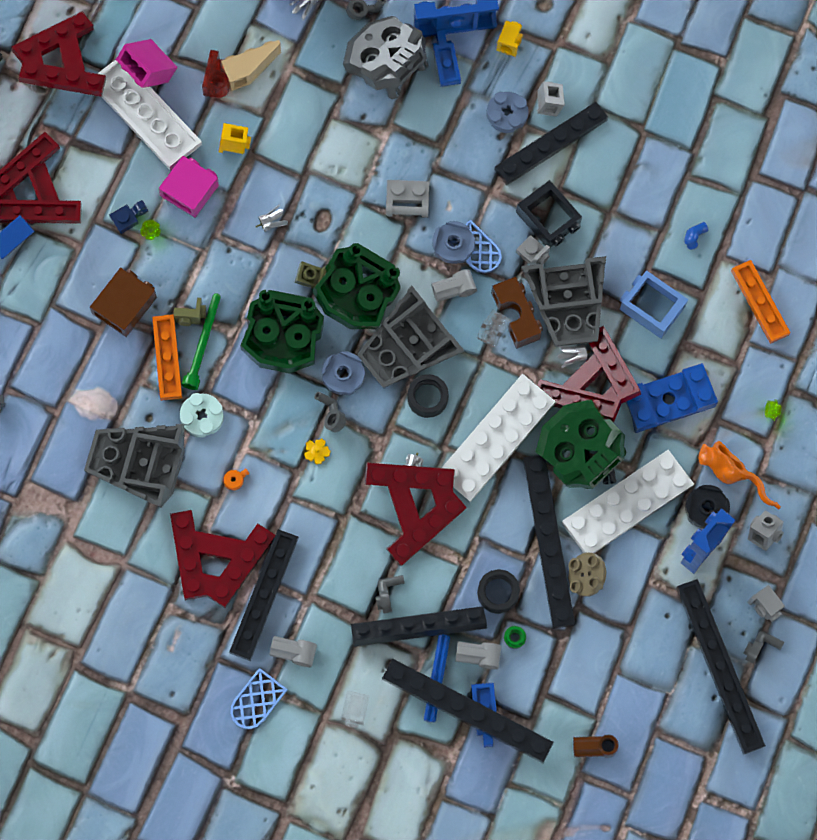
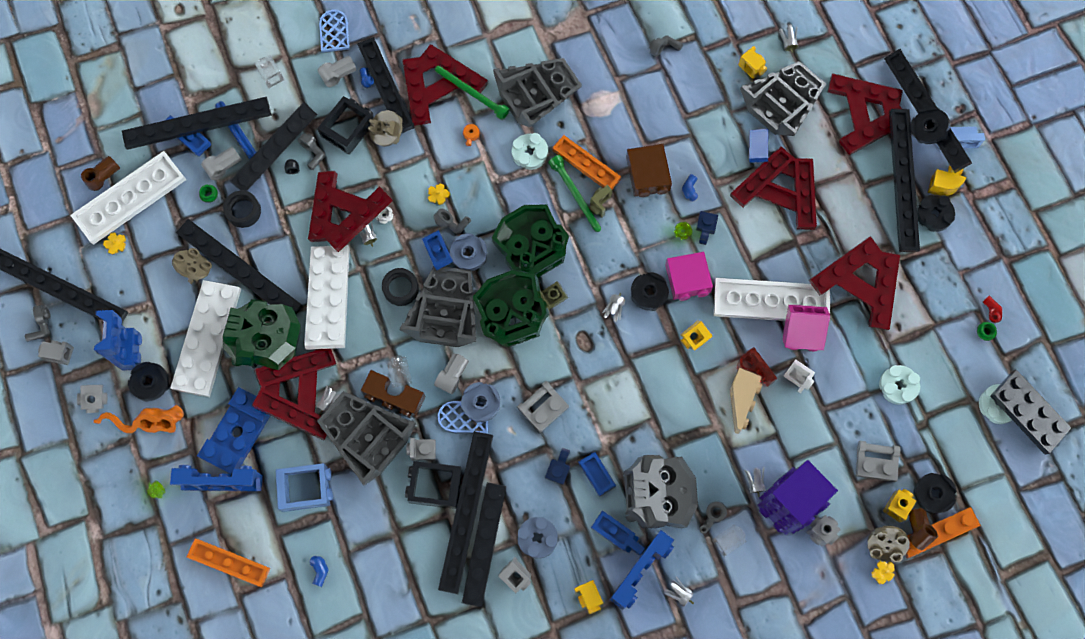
camera: 140 degrees right, 0 degrees up
none -> white plate [71,151,186,245]
none -> yellow plant [103,232,126,255]
none -> blue piece [170,465,263,491]
none -> black hinge [284,159,300,174]
none -> black window [317,96,374,155]
none -> blue arm [359,68,374,88]
none -> dark tan plate [368,110,403,147]
none -> blue plate [422,230,453,270]
none -> green piece [435,66,510,121]
none -> black plate [438,431,494,595]
none -> dark blue plate [545,447,570,485]
none -> blue tile [578,452,616,497]
none -> black plate [630,272,669,311]
none -> blue arm [682,174,698,201]
none -> white bracket [784,359,815,394]

